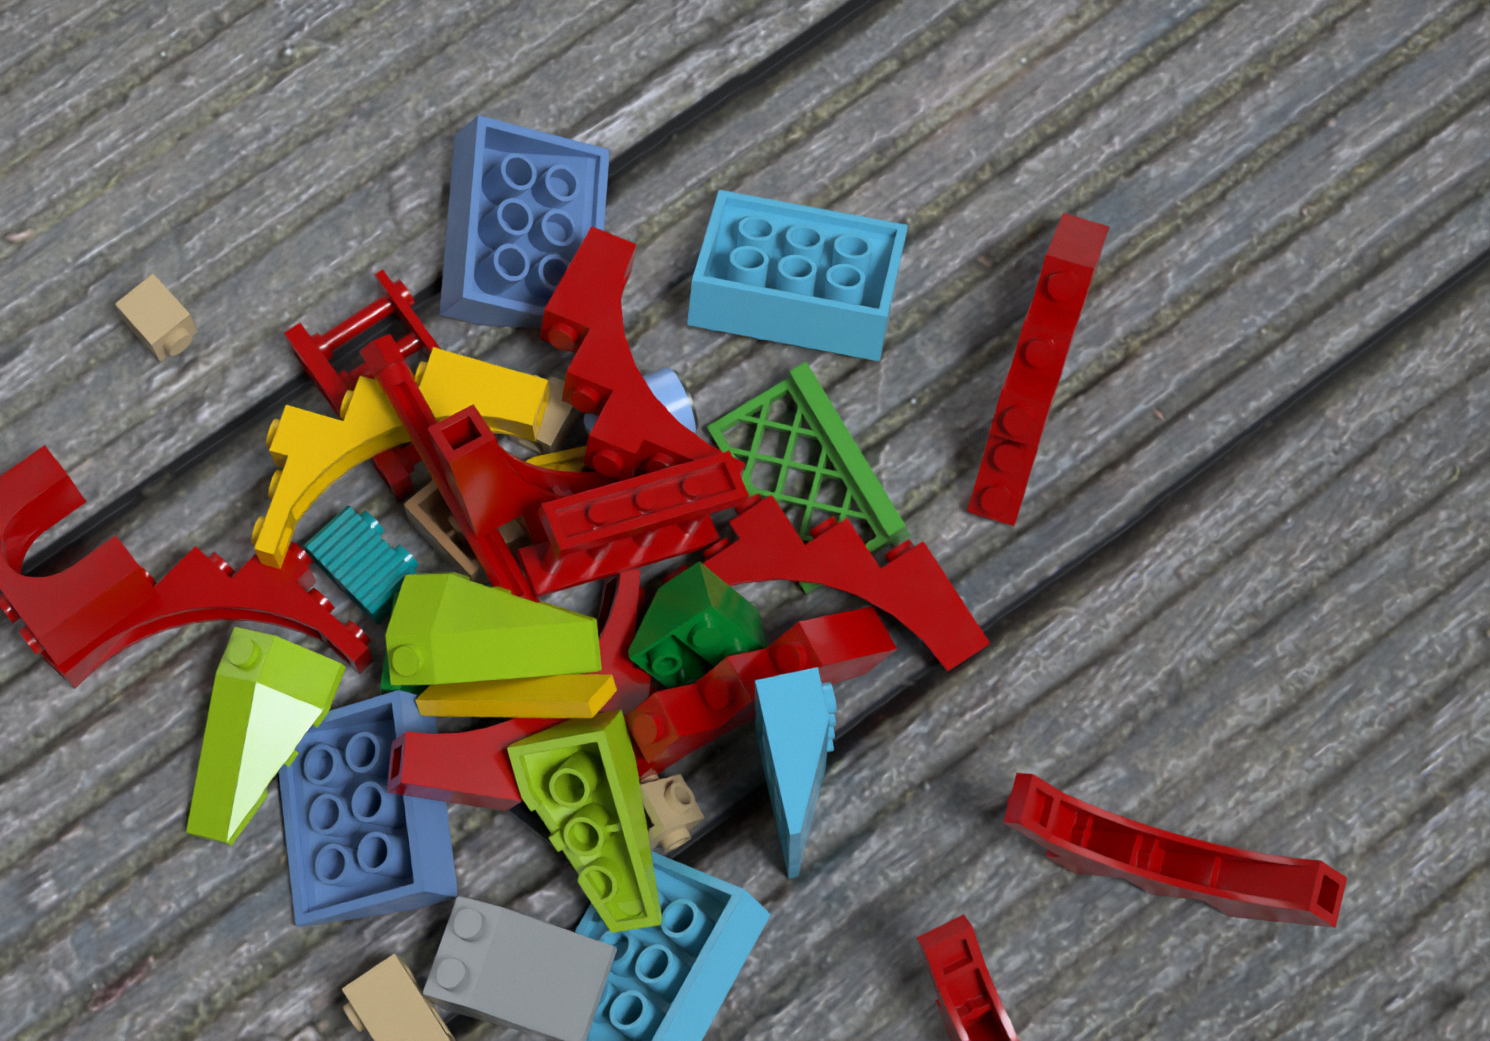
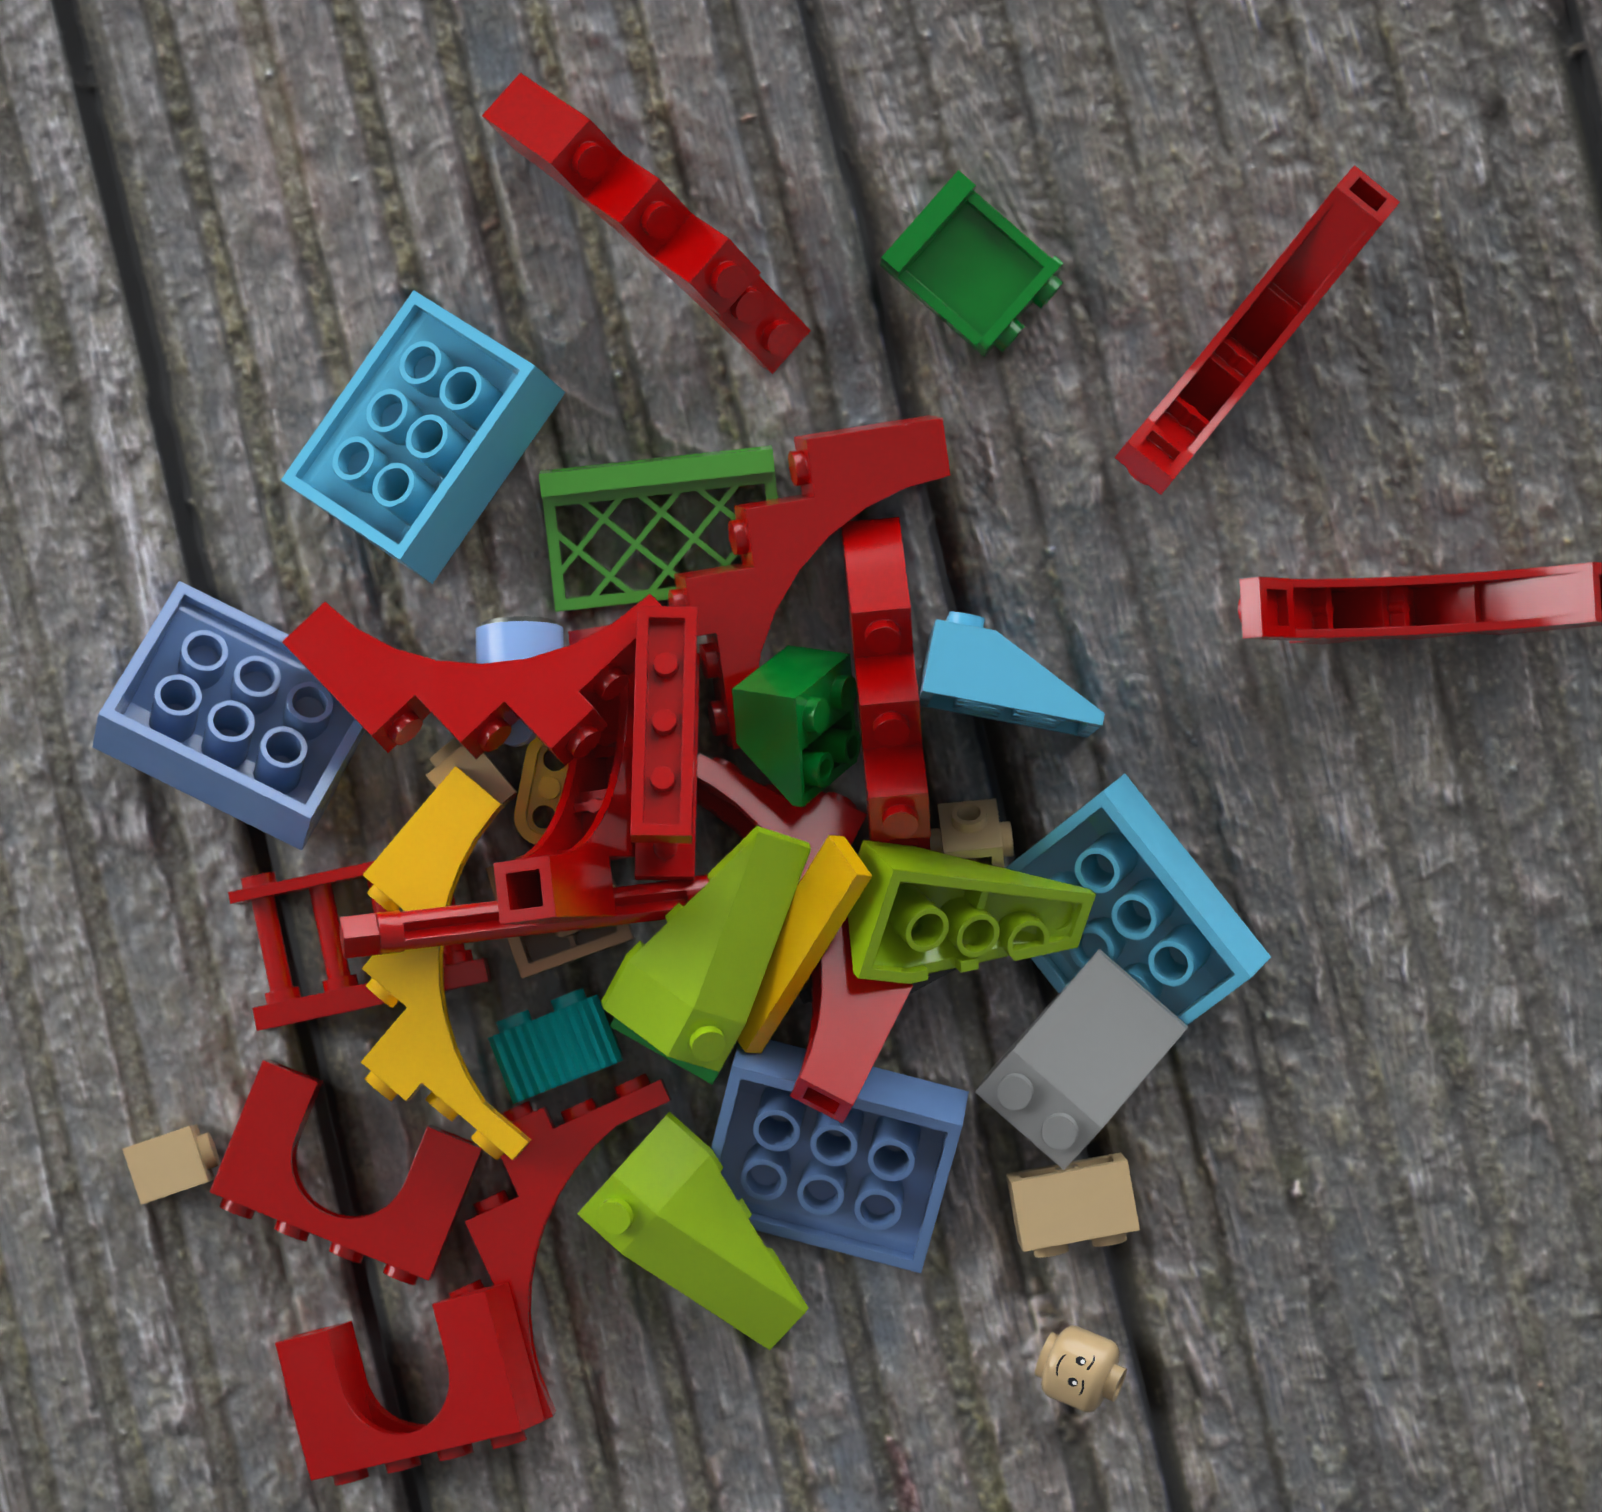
camera: 70 degrees left, 15 degrees up
none -> red arch [209,1059,484,1286]
none -> green panel [880,170,1064,357]

